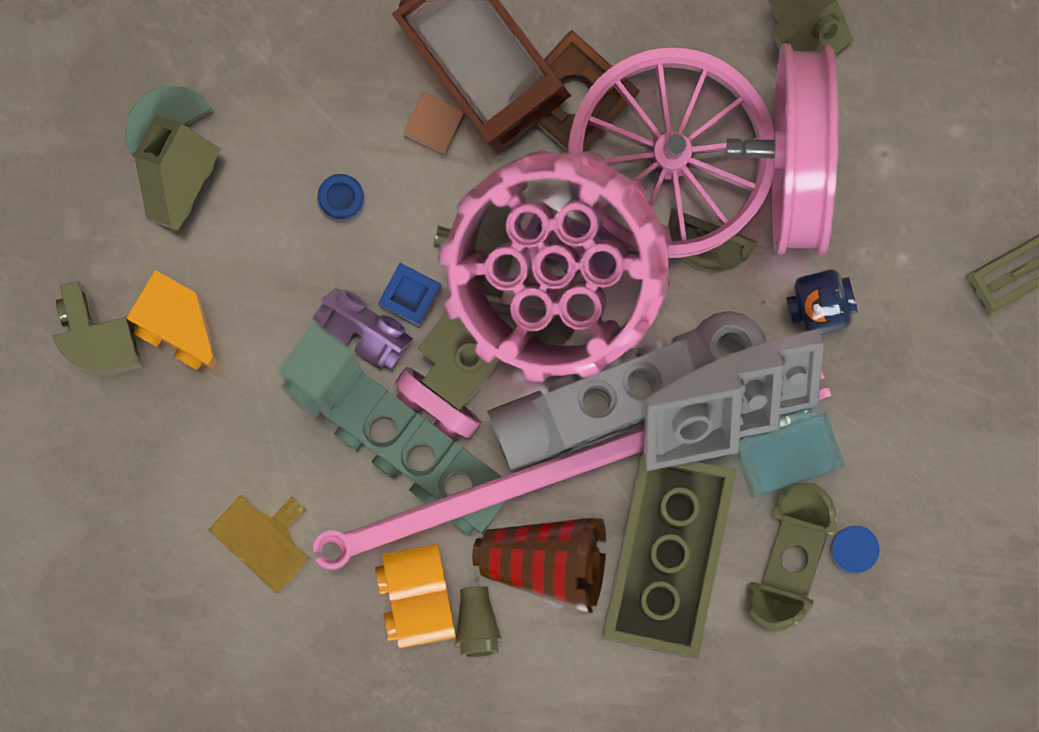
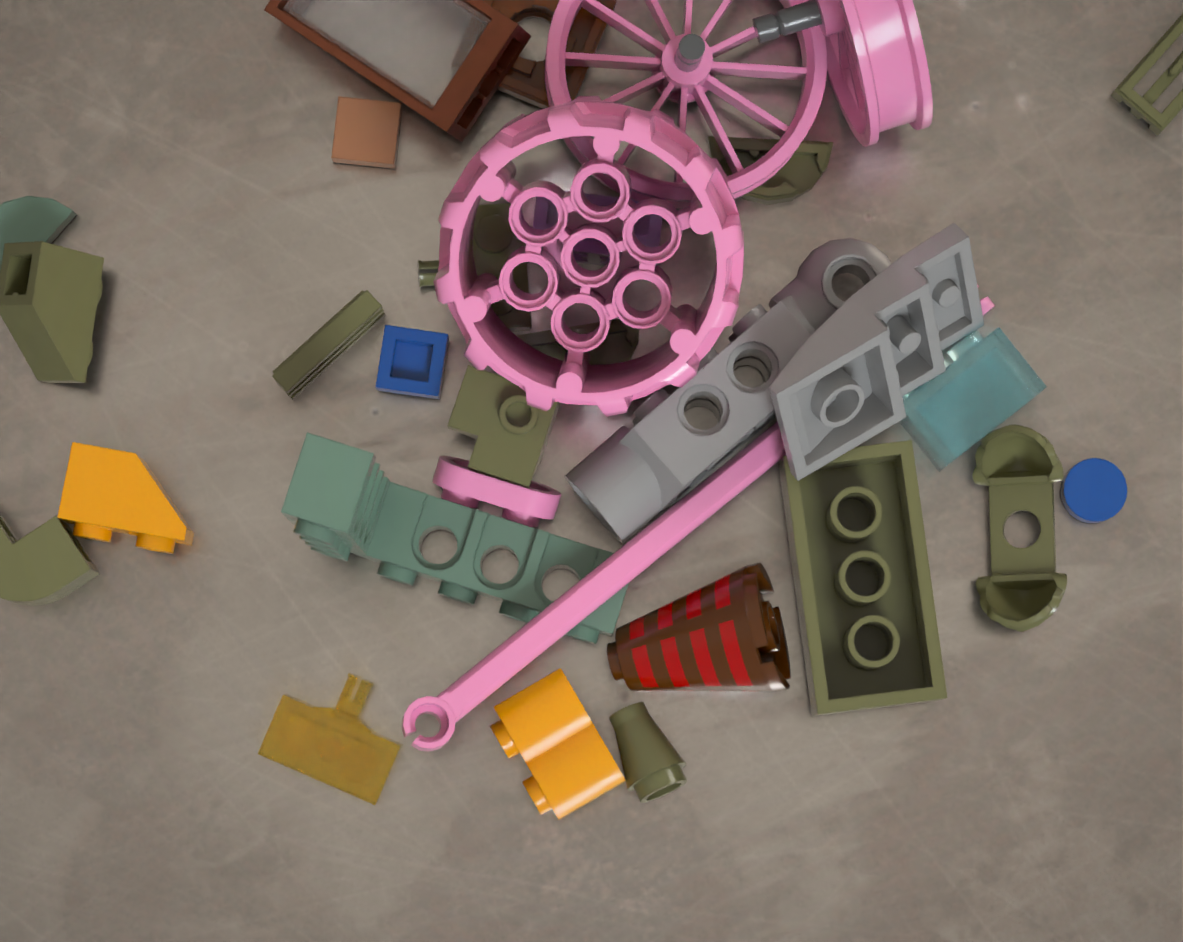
camera: 20 degrees left, 0 degrees up
lavender hinge [313,288,413,370] -> none
blue tile [317,174,364,222] -> none
dark blue head [786,269,858,334] -> none
none -> olive tile [272,290,386,400]

